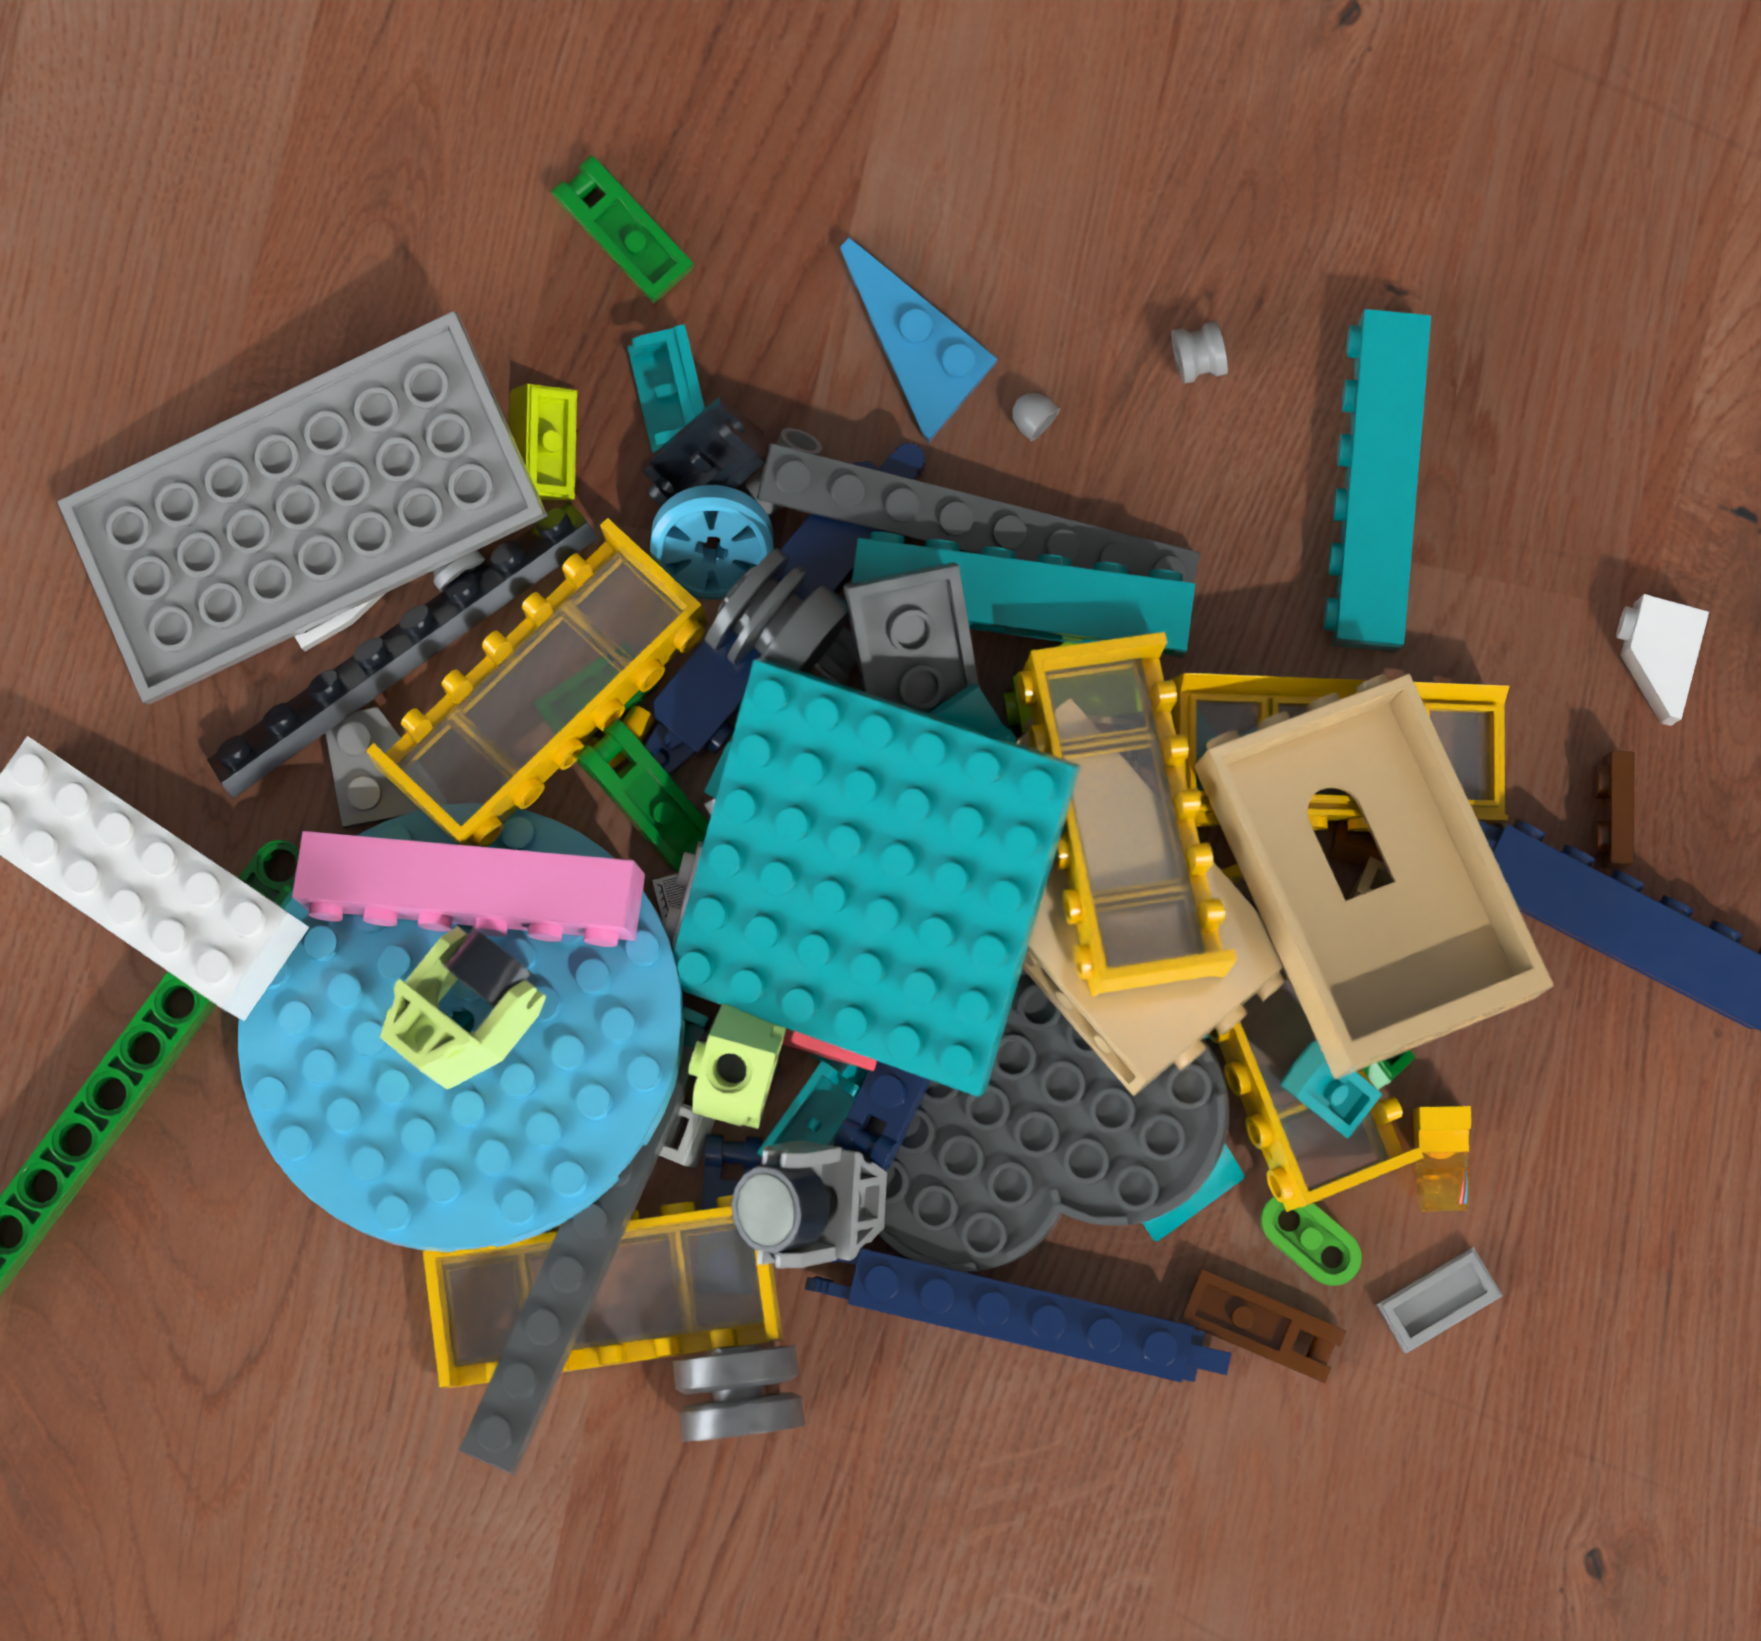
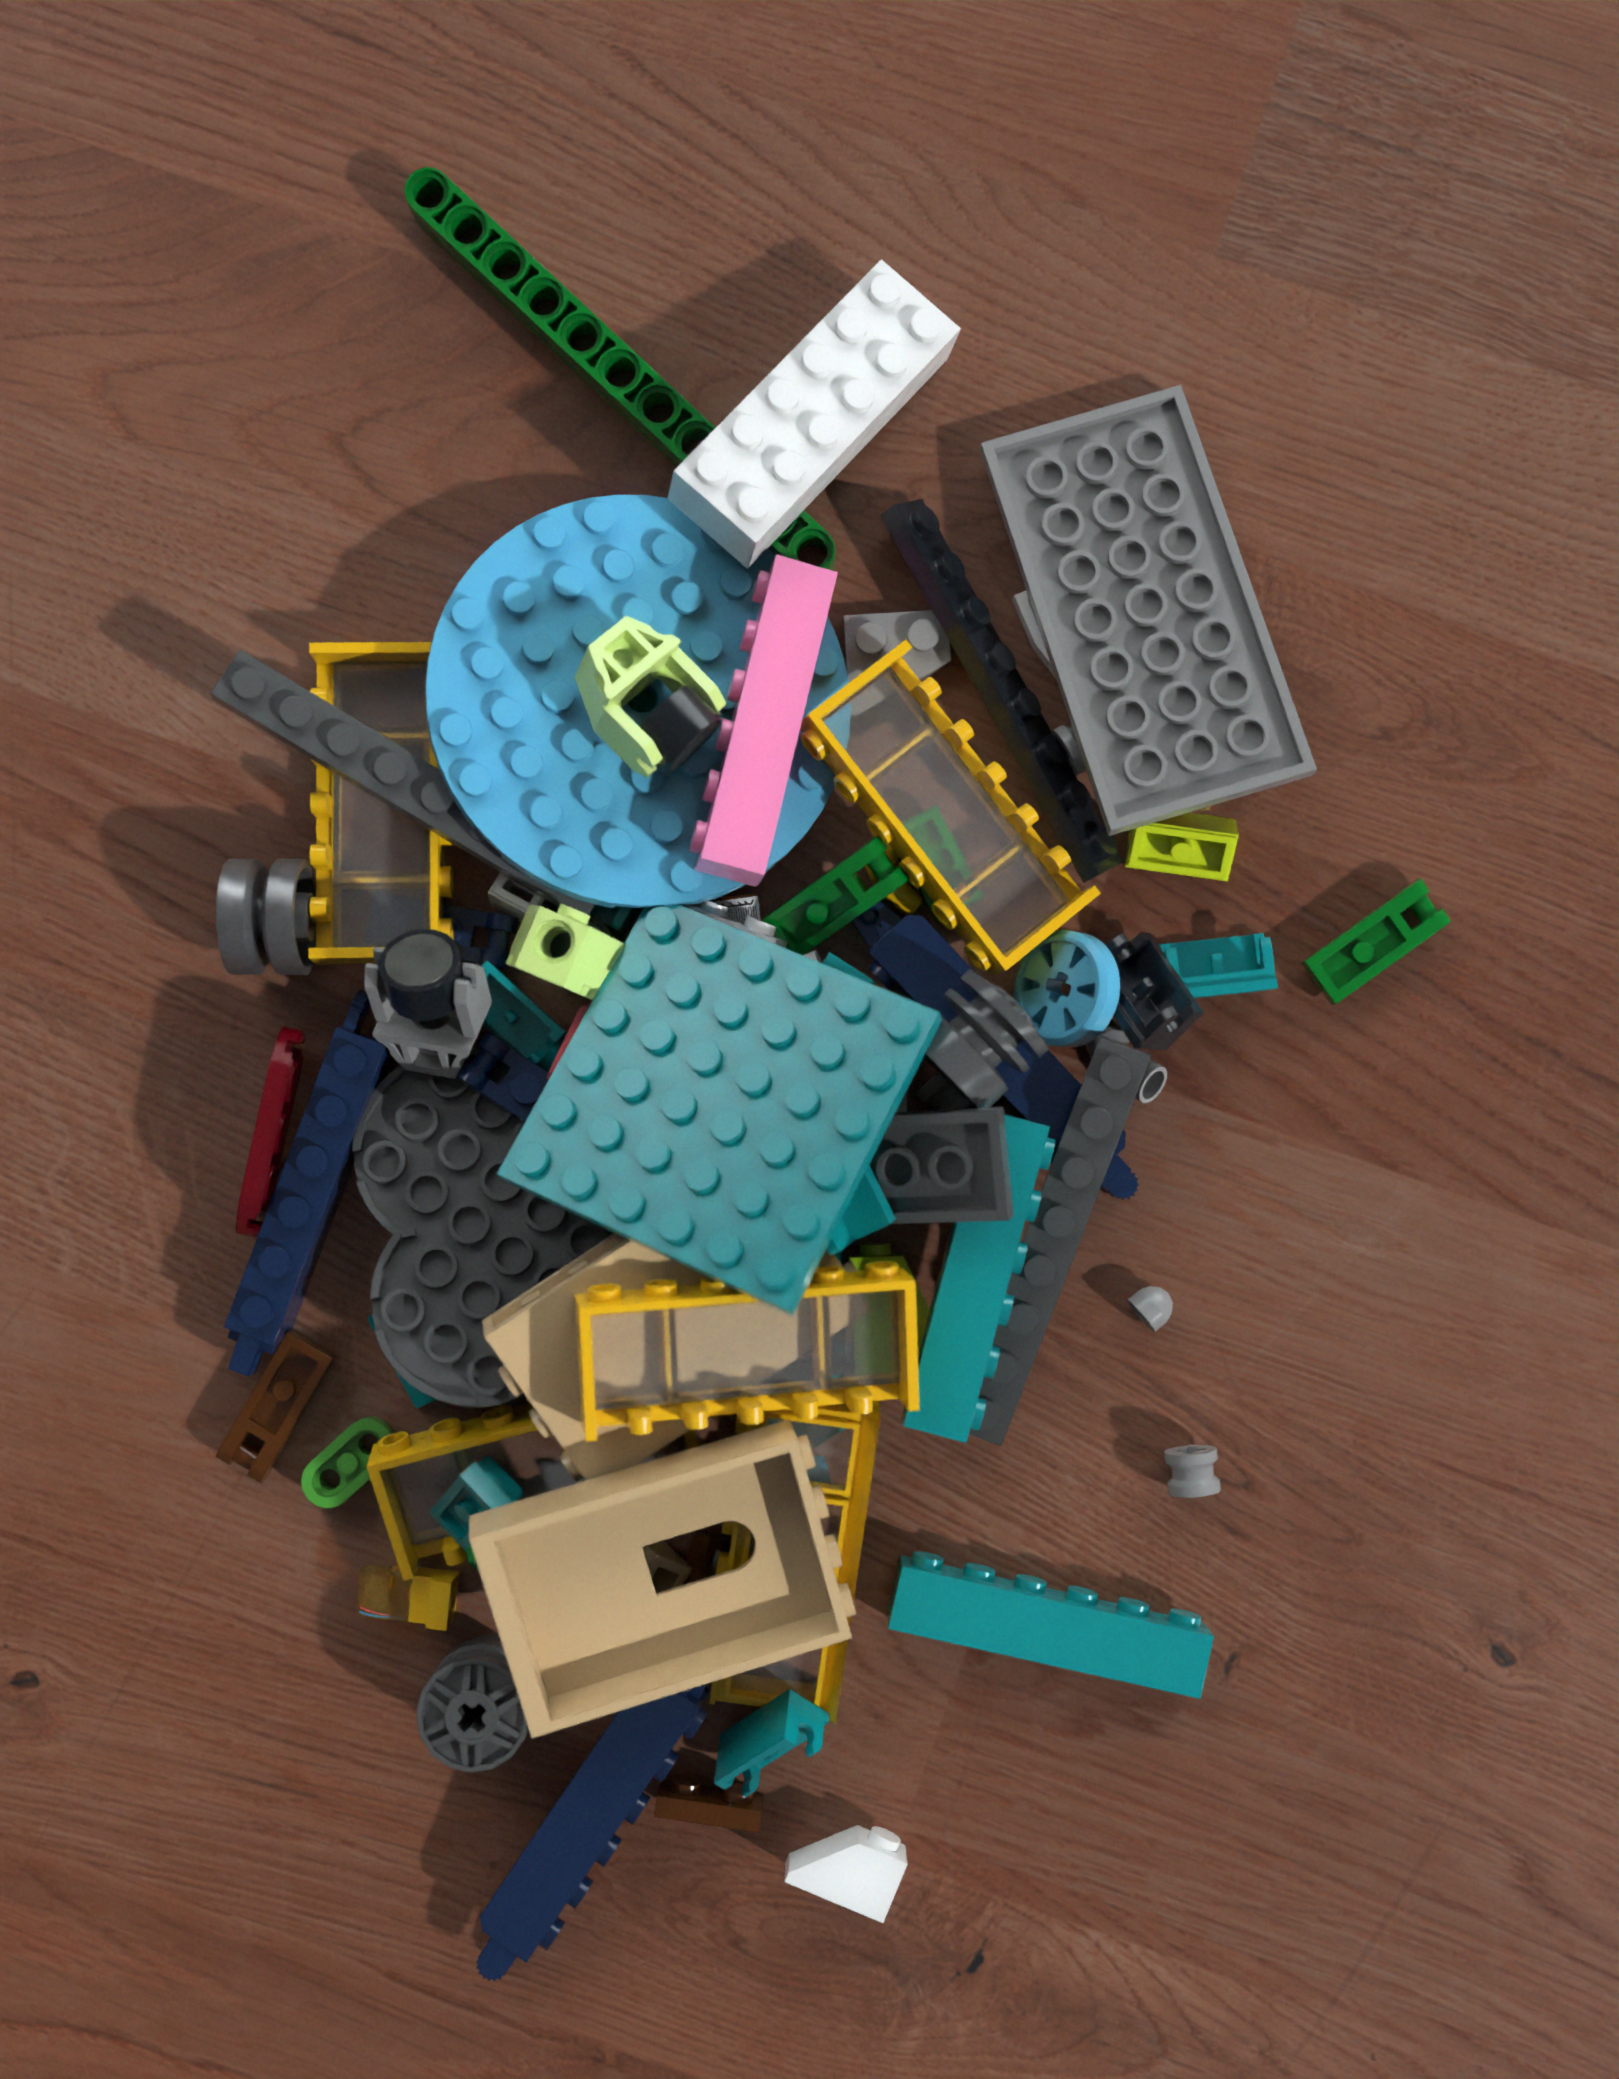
camera: 100 degrees right, 5 degrees up
dark azure wing [840,238,997,443] -> none
light grey tile [1375,1247,1503,1353] -> none
none -> dark red tile [236,1026,306,1237]
none -> dark grey wheel [416,1635,529,1773]
none -> teal hinge [714,1689,829,1797]

